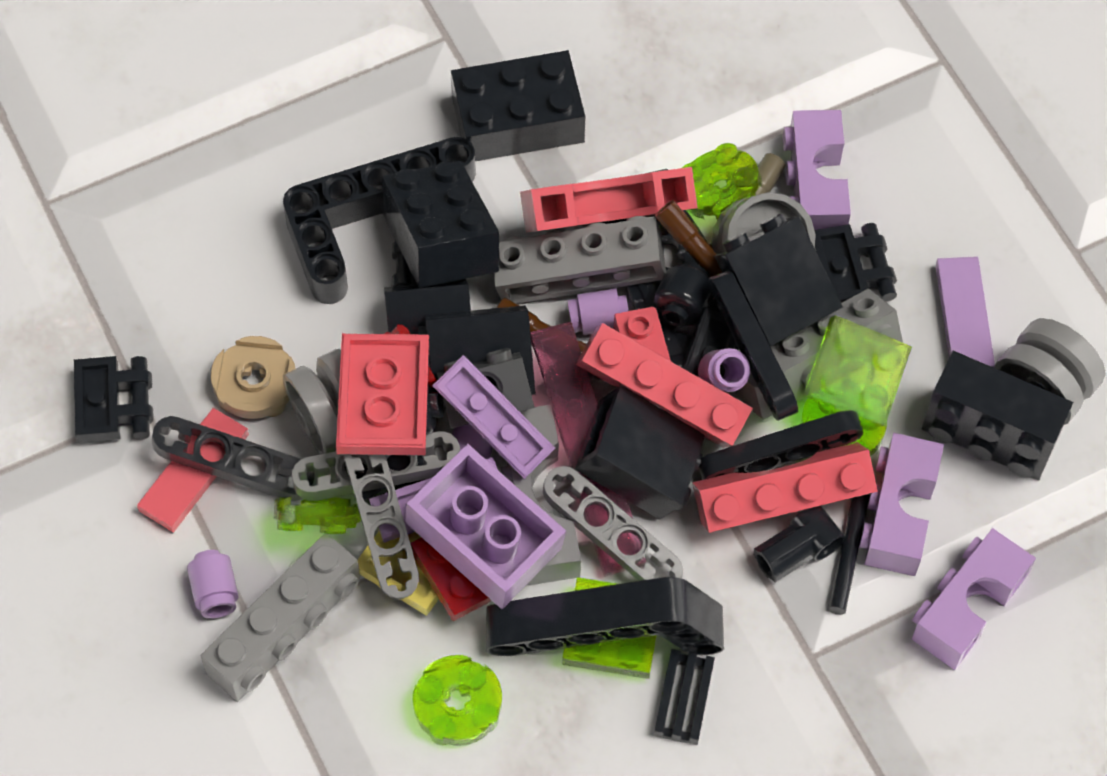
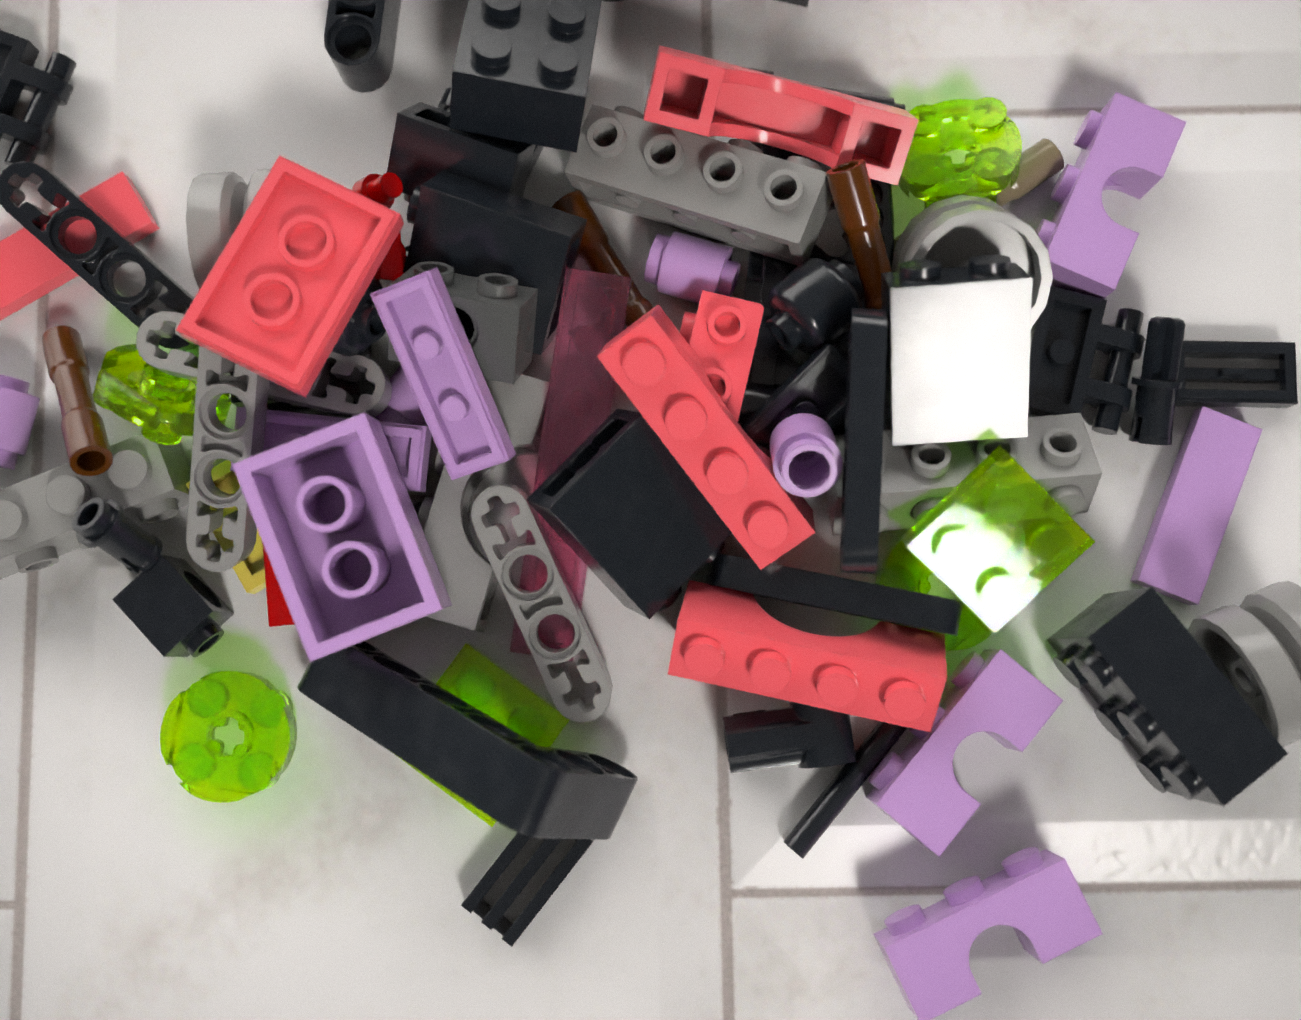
camera: 30 degrees right, 20 degrees up
tan plate [211,336,296,419] -> none
none -> reddish brown piece [41,325,113,476]
none -> black pin [72,497,163,574]
none -> black brick [112,554,234,657]
none -> black axle [1128,316,1186,445]
none -> black tile [1176,340,1298,408]

